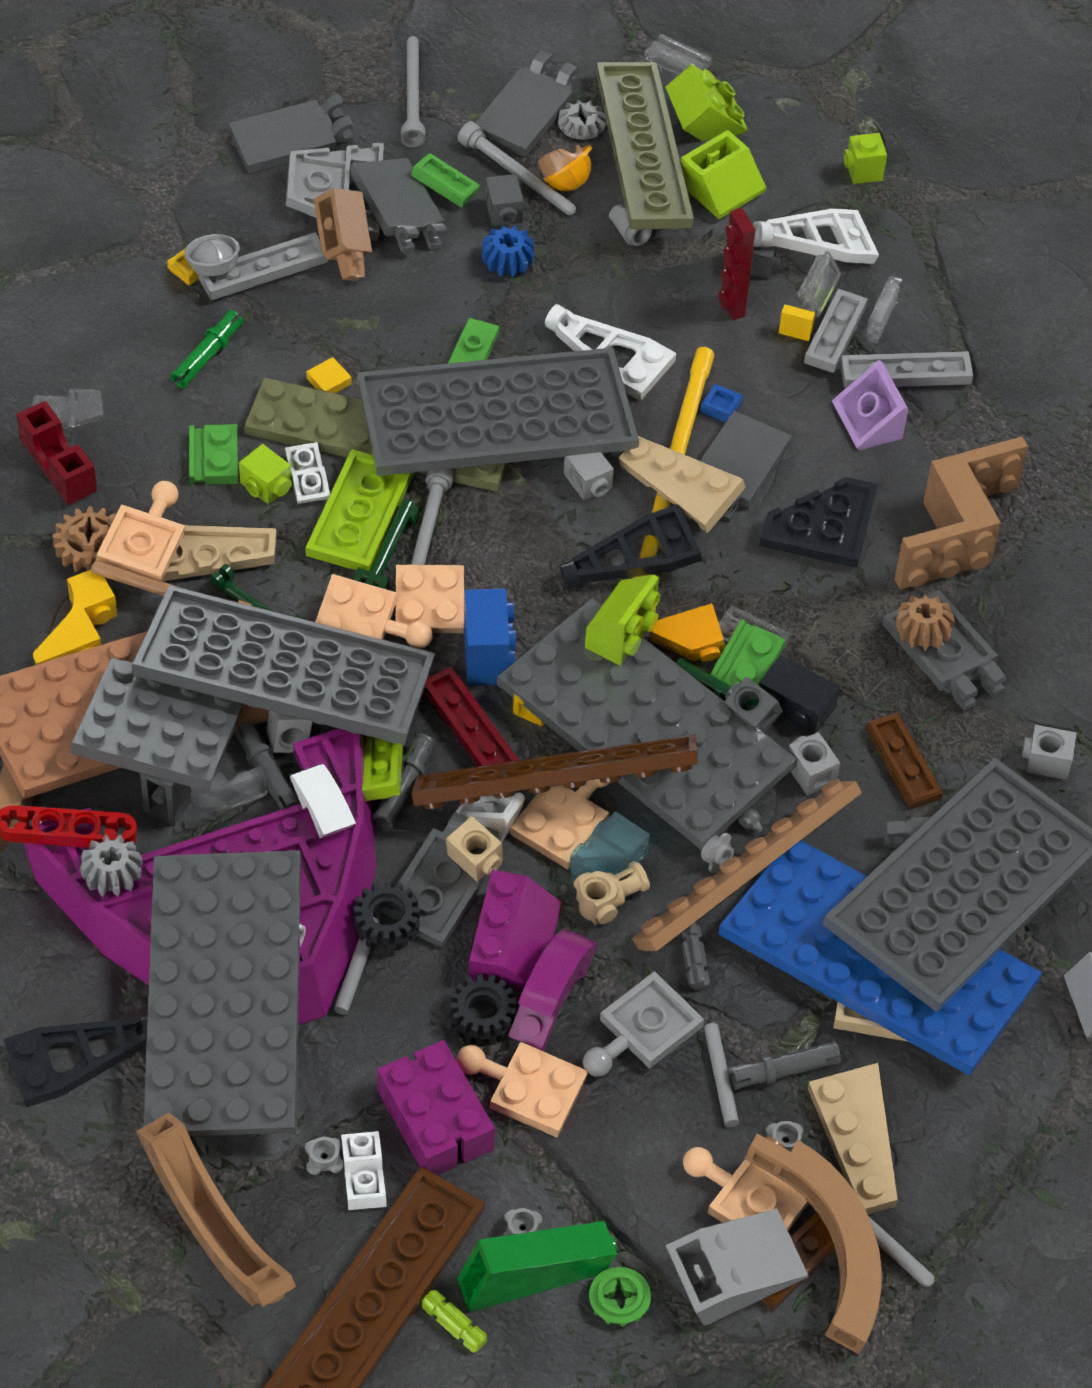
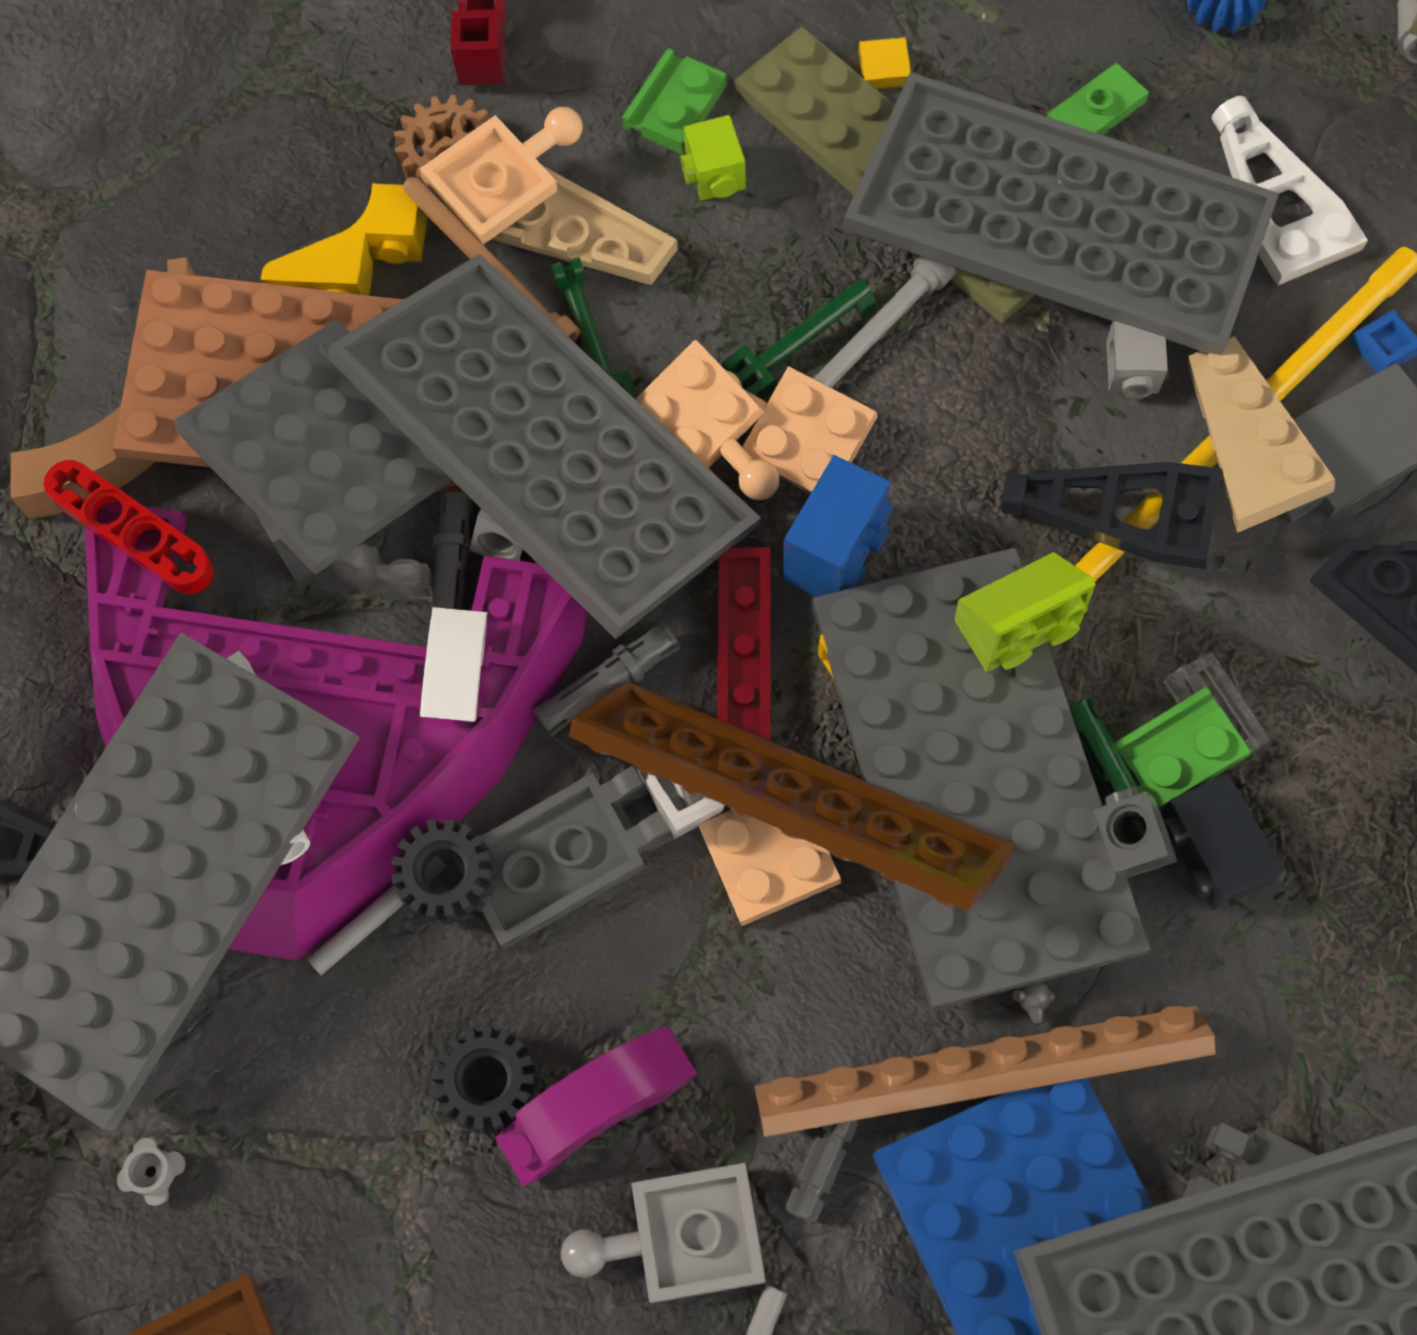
camera: 40 degrees right, 15 degrees up
light grey gear [80,834,143,898] -> none
white slope [285,442,330,504] -> none
lime plate [305,449,414,571] -> none
white slope [341,1131,387,1210] -> none
lime plate [362,735,403,801] -> none
magenta piece [377,1040,495,1175] -> none
tan brick [446,816,503,882] -> none
light nougat plate [456,1042,588,1138] -> none
magenta slope [469,870,561,993] -> none
clear light blue slope [570,811,650,880] -> none
tan connector [573,861,650,925] -> none
light orange slope [649,603,725,662] -> none
light grey plate [701,833,734,873] -> none
light grey brick [788,732,840,795] -> none
reddish brown tile [865,712,943,810] -> none

